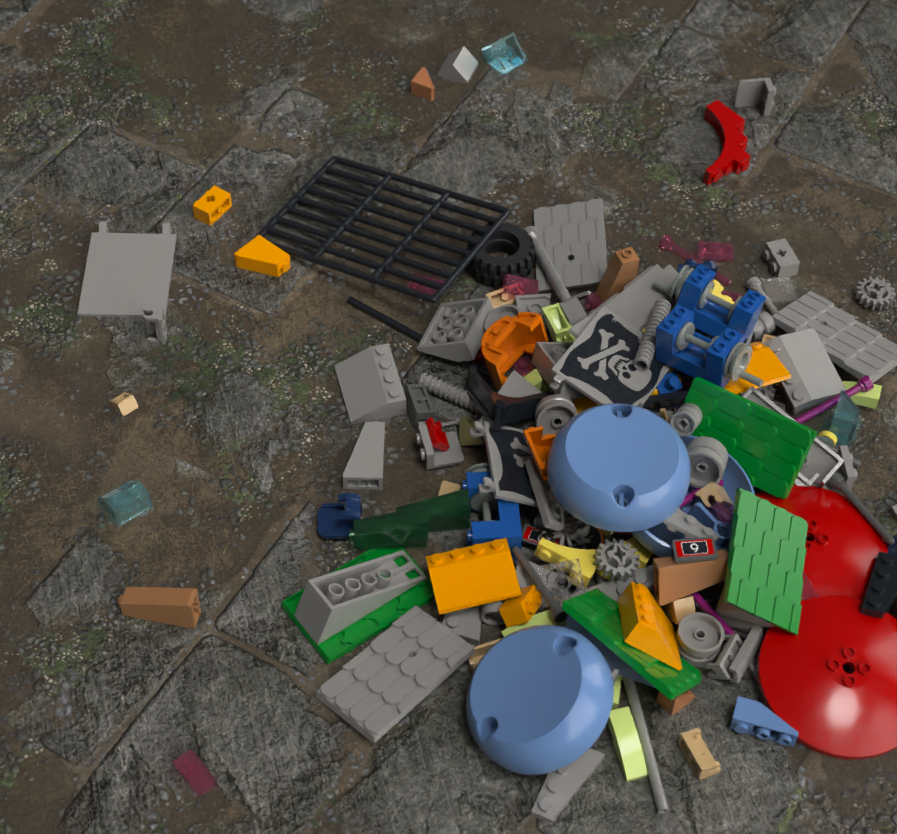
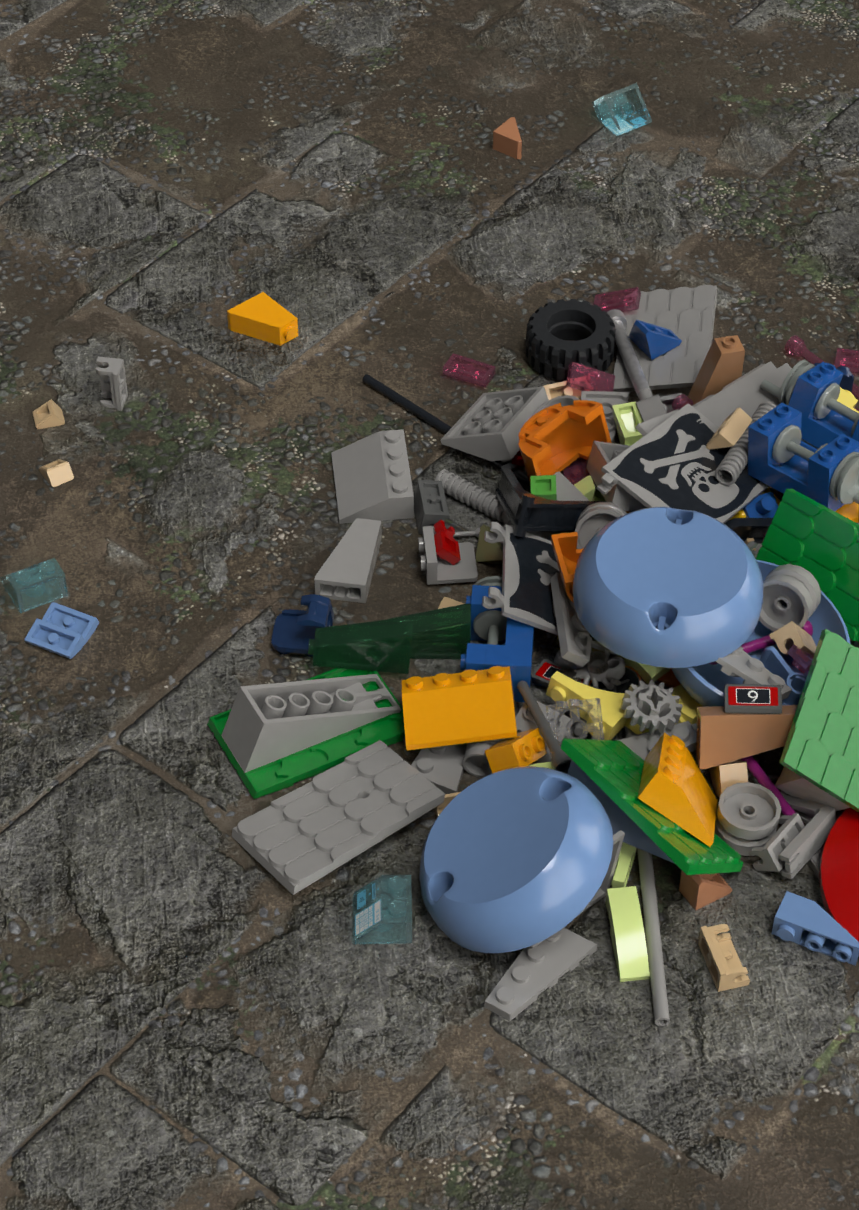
camera: 10 degrees right, 5 degrees down
light grey flag [77,221,177,318] -> none
medium nougat slope [118,587,201,629] -> none
clear pink plate [173,749,217,797] -> none
light orange brick [192,185,232,226] -> none
black bar [253,155,512,304] -> none
light grey slope [437,46,478,84] -> none
light grey wheel [670,403,703,436] -> none
none -> medium blue slope [24,602,99,659]
none -> tan slope [32,400,65,429]
none -> clear light blue slope [353,875,412,944]
none -> bright green tile [530,475,557,500]
none -> clear pink plate [593,287,641,312]
none -> blue slope [628,320,682,360]
none -> tan slope [706,407,752,450]

